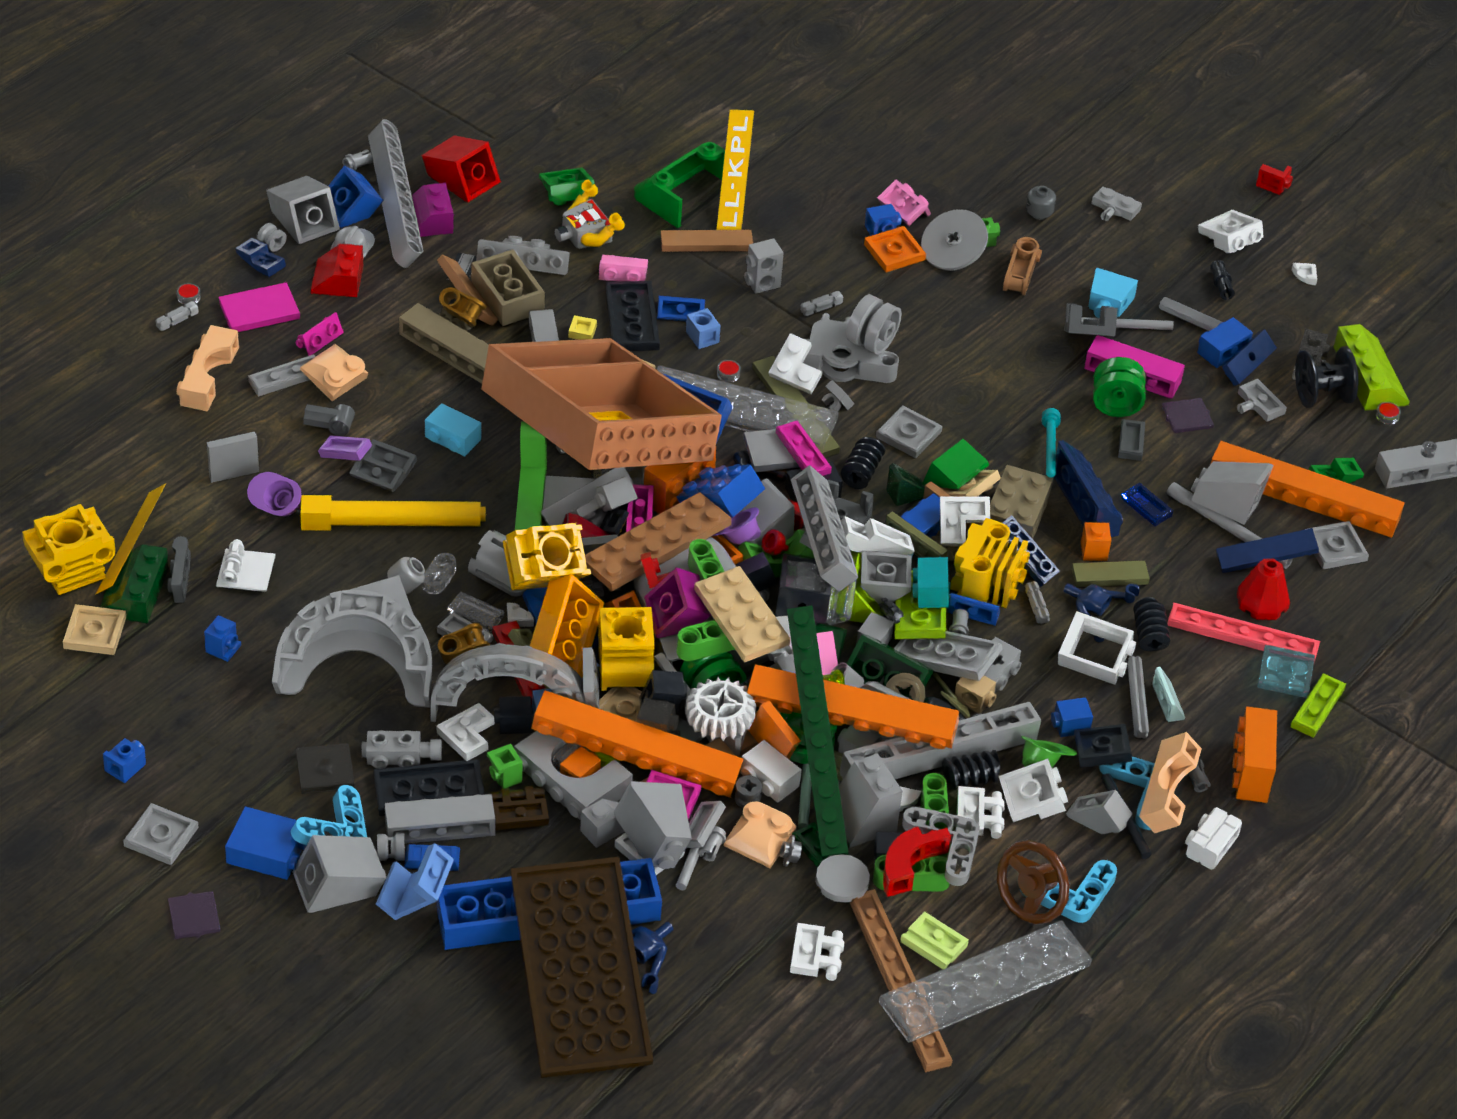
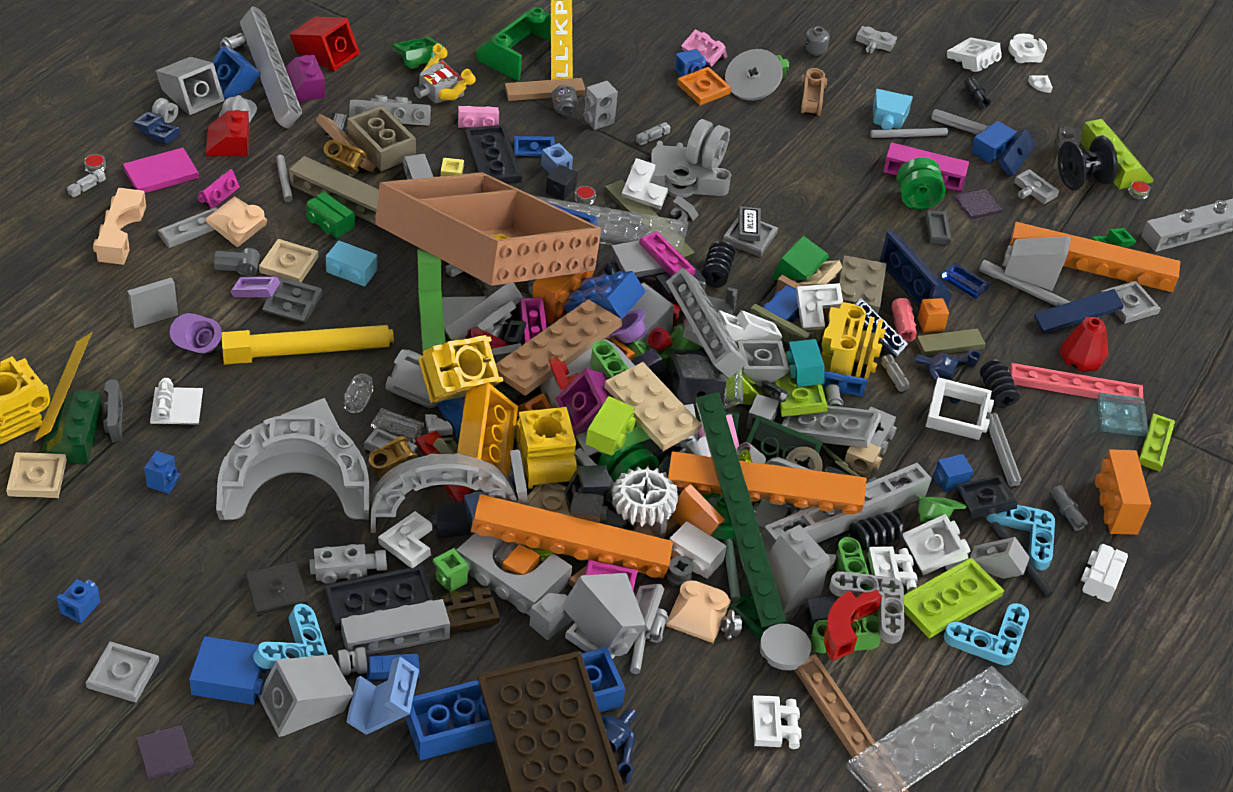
camera: 10 degrees left, 0 degrees up
light grey head [387,557,425,594] -> none
light grey brick [595,475,638,511] -> none
clear green slope [886,463,925,506] -> none
yellowish green plate [901,911,969,970] -> none
reddish brown piece [996,840,1070,924] -> none
teal piece [1042,408,1061,478] -> none
dark grey panel [1064,303,1118,336] -> none
light nougat arch [1139,732,1202,833] -> none
light aqua slope [1152,667,1185,722] -> none
red bracket [1256,164,1293,195] -> none
none -> tan plate [259,239,318,283]
none -> light grey bar [276,155,293,202]
none -> green brick [306,192,355,239]
none -> black brick [546,164,577,201]
none -> dark grey head [551,85,578,115]
none -> lime brick [585,396,636,456]
none -> tile [739,206,761,242]
none -> coral axle [892,298,917,342]
none -> lime plate [904,558,1004,638]
none -> white plate [1008,34,1047,63]

